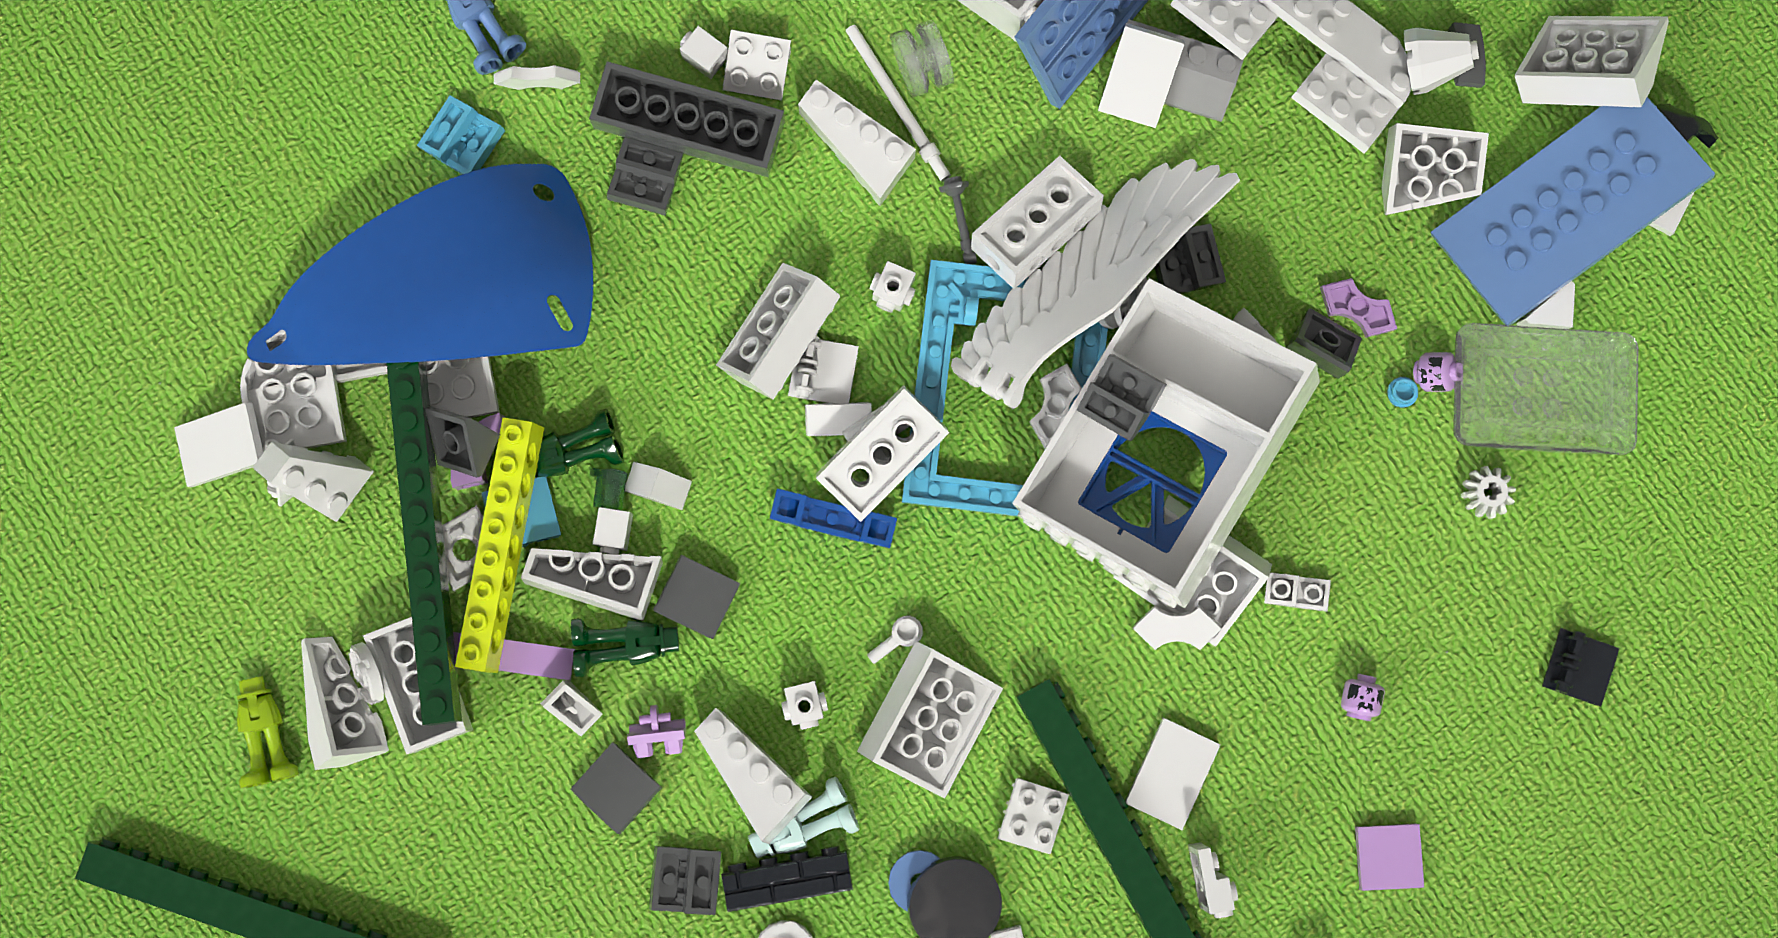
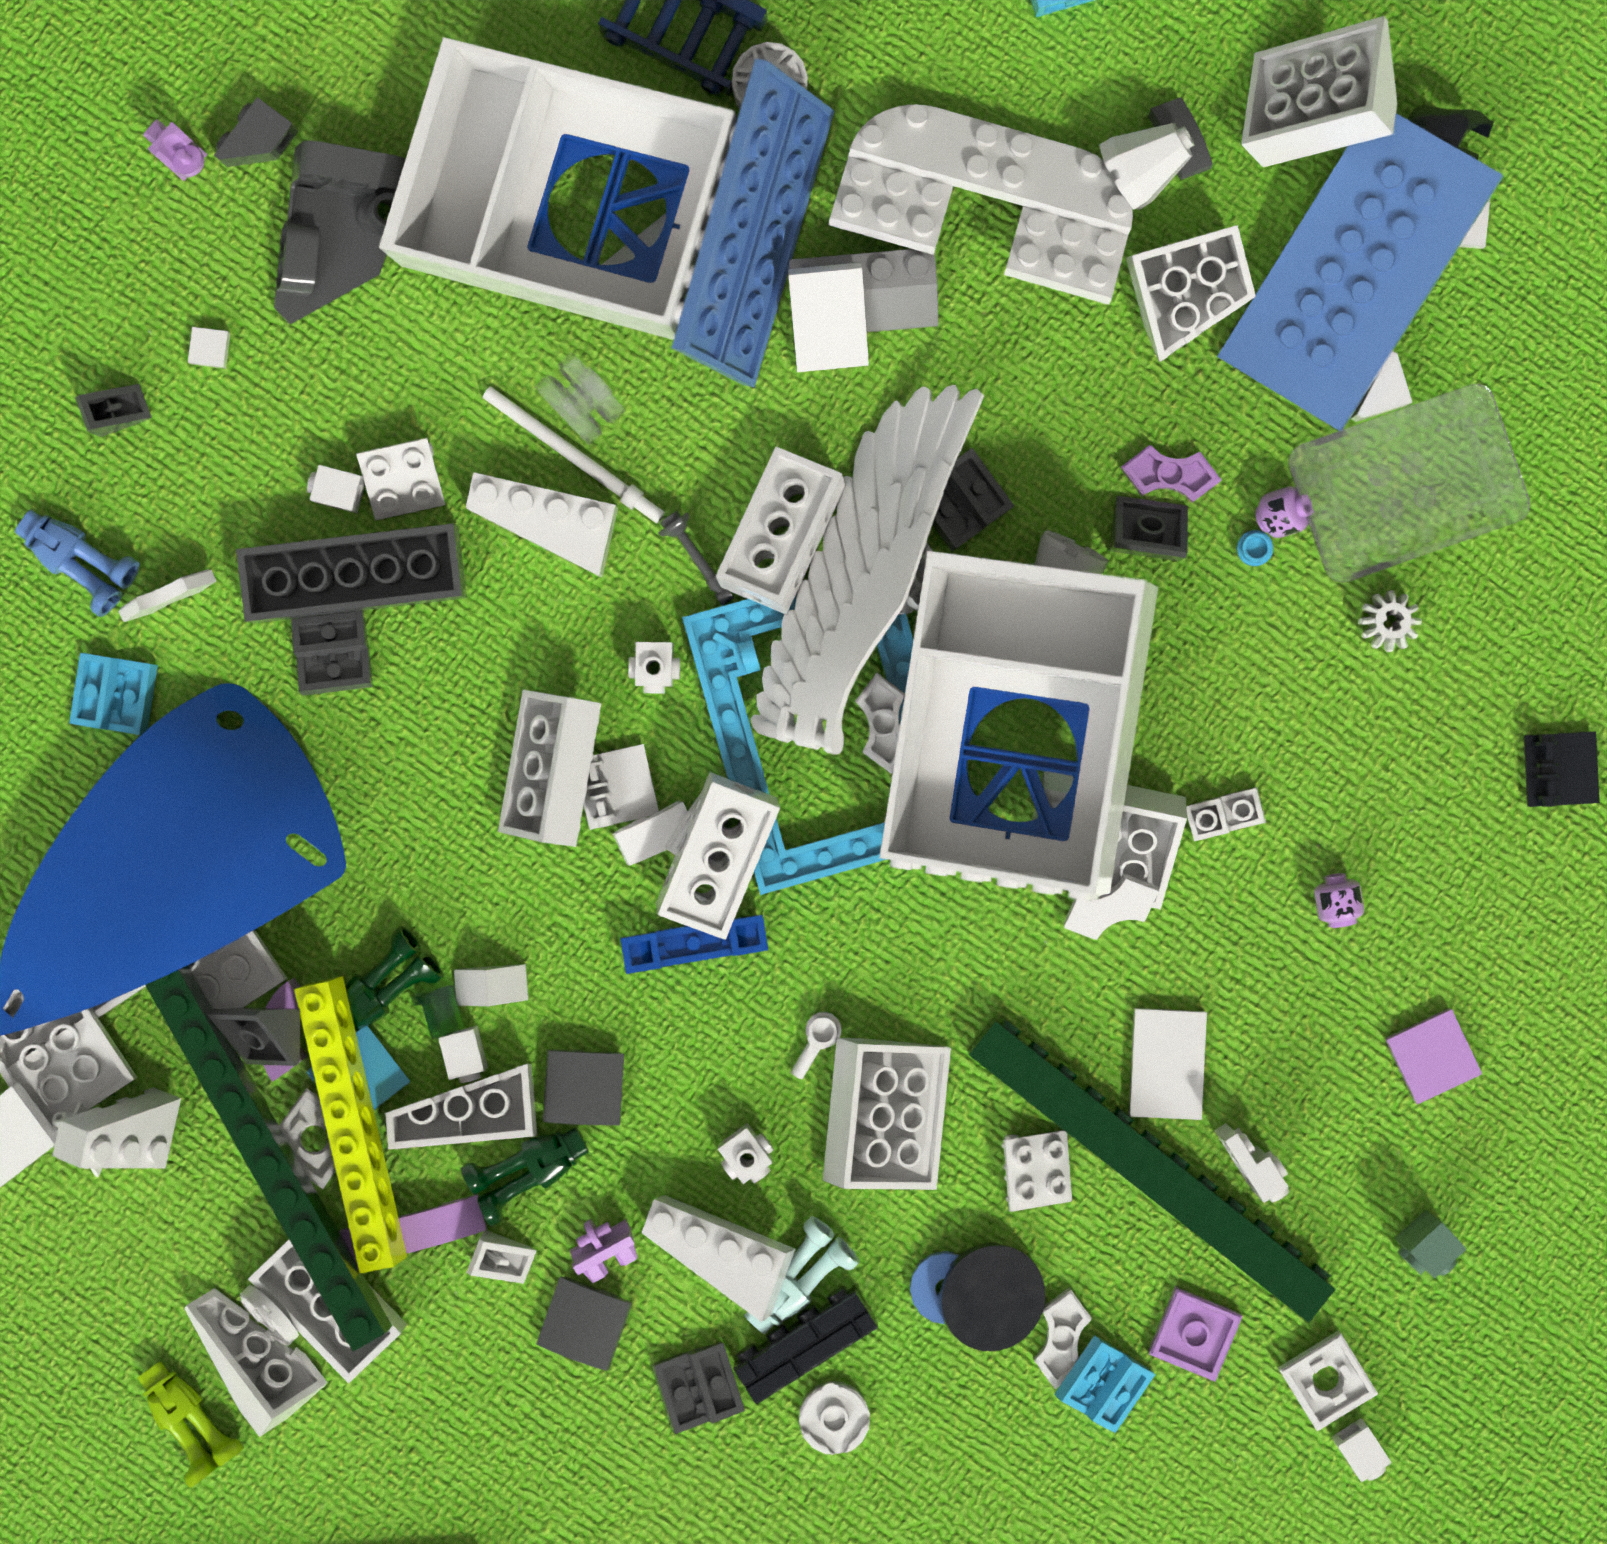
camera: 15 degrees left, 5 degrees up
dark grey slope [1077,354,1167,441] -> none

